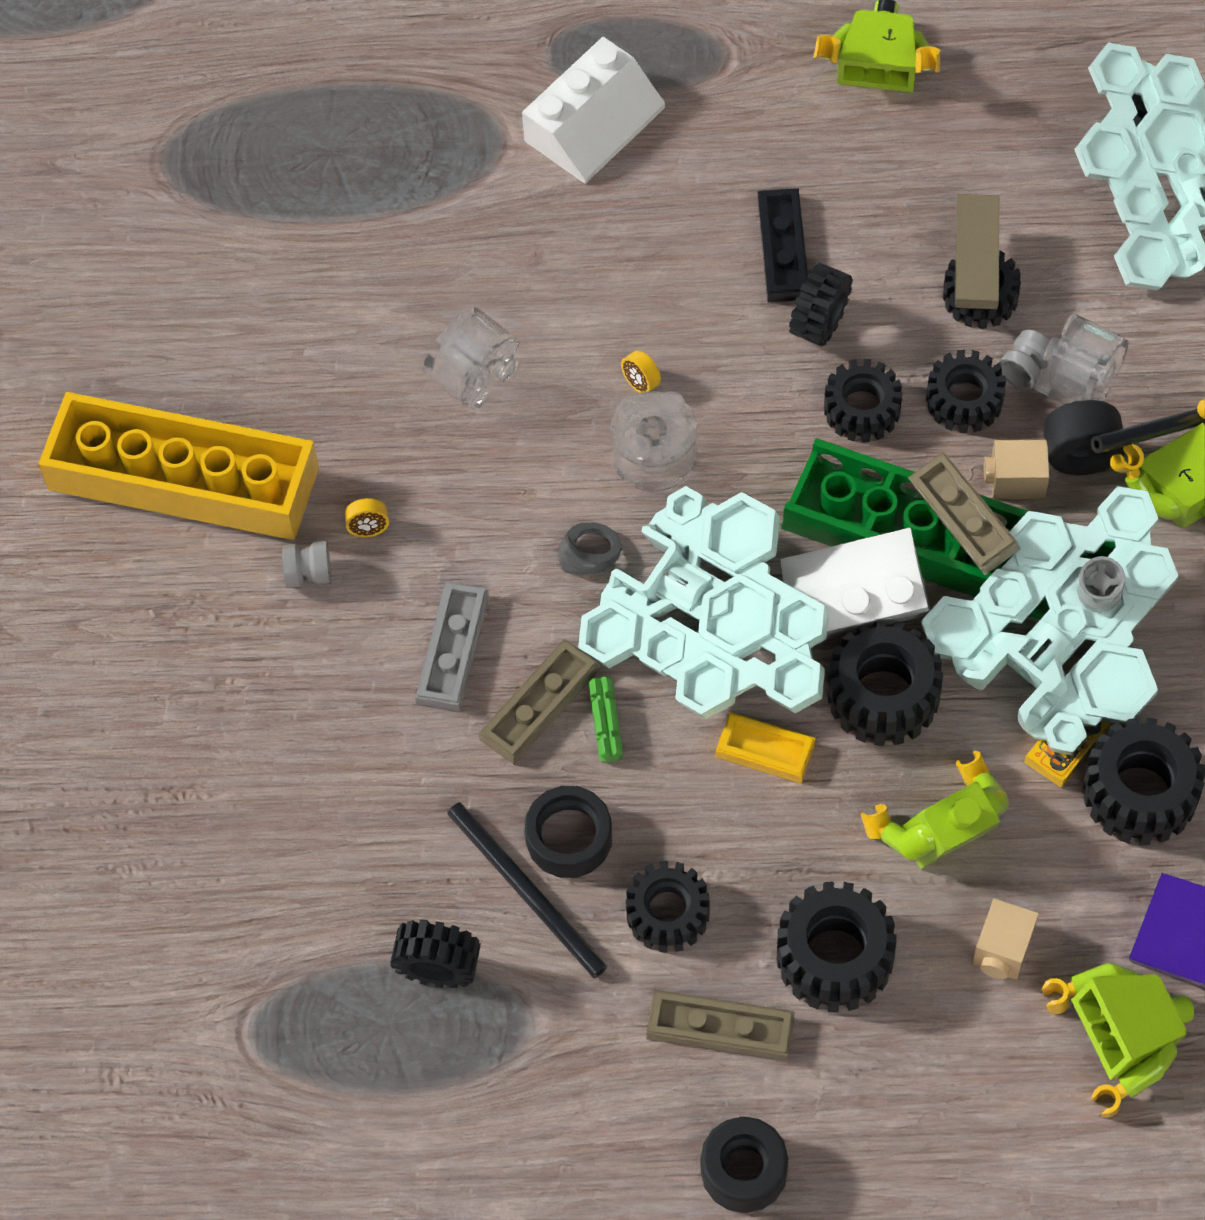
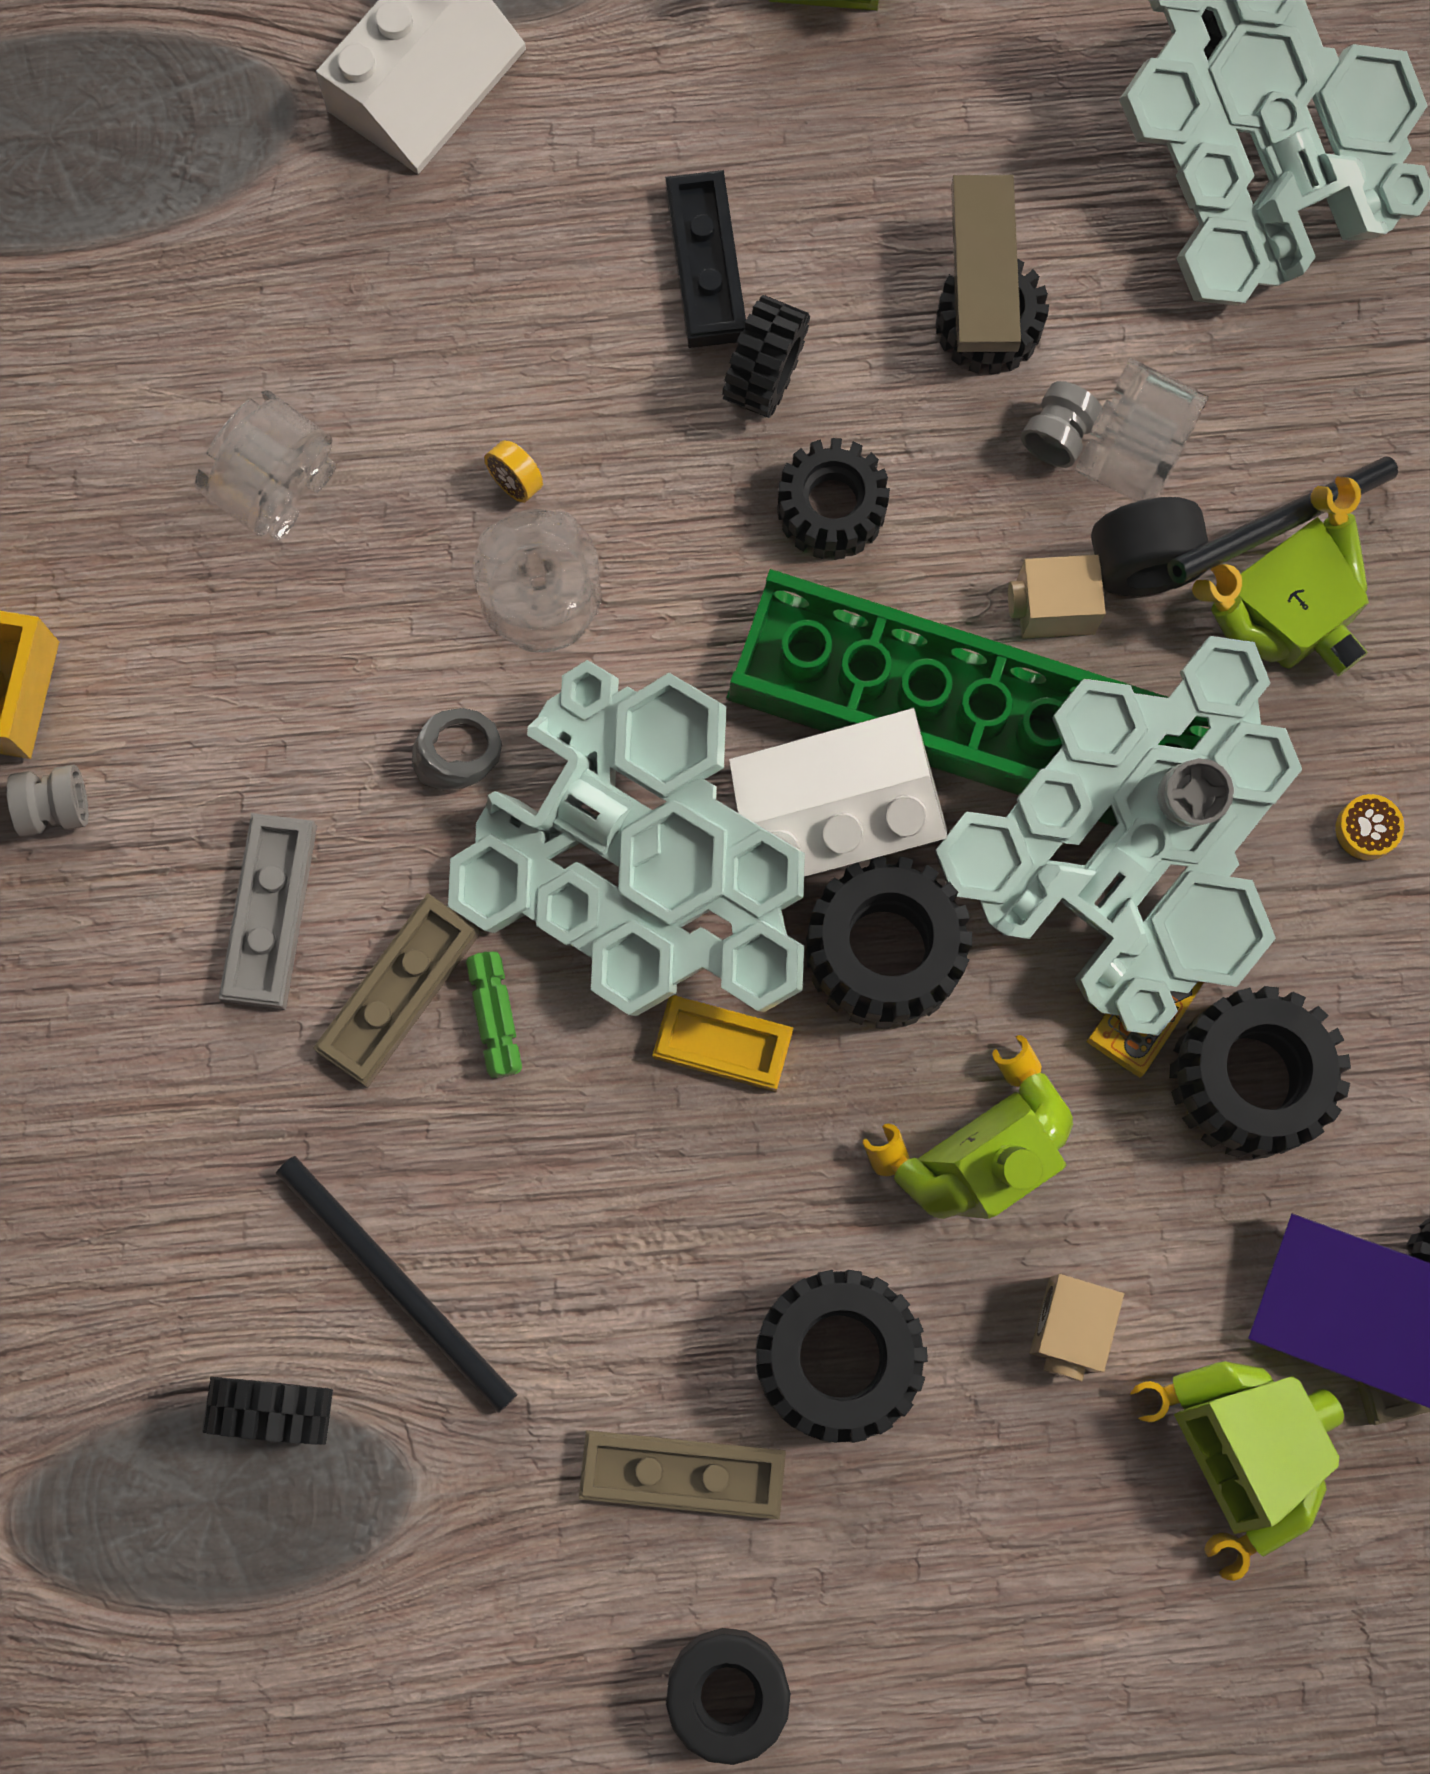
camera: 10 degrees left, 15 degrees up
tile [344,498,389,537] -> none
black tyre [525,786,612,878] -> none
black tyre [625,861,710,953] -> none
dark tan tile [908,451,1021,575] -> none
black tyre [926,350,1006,433] -> none

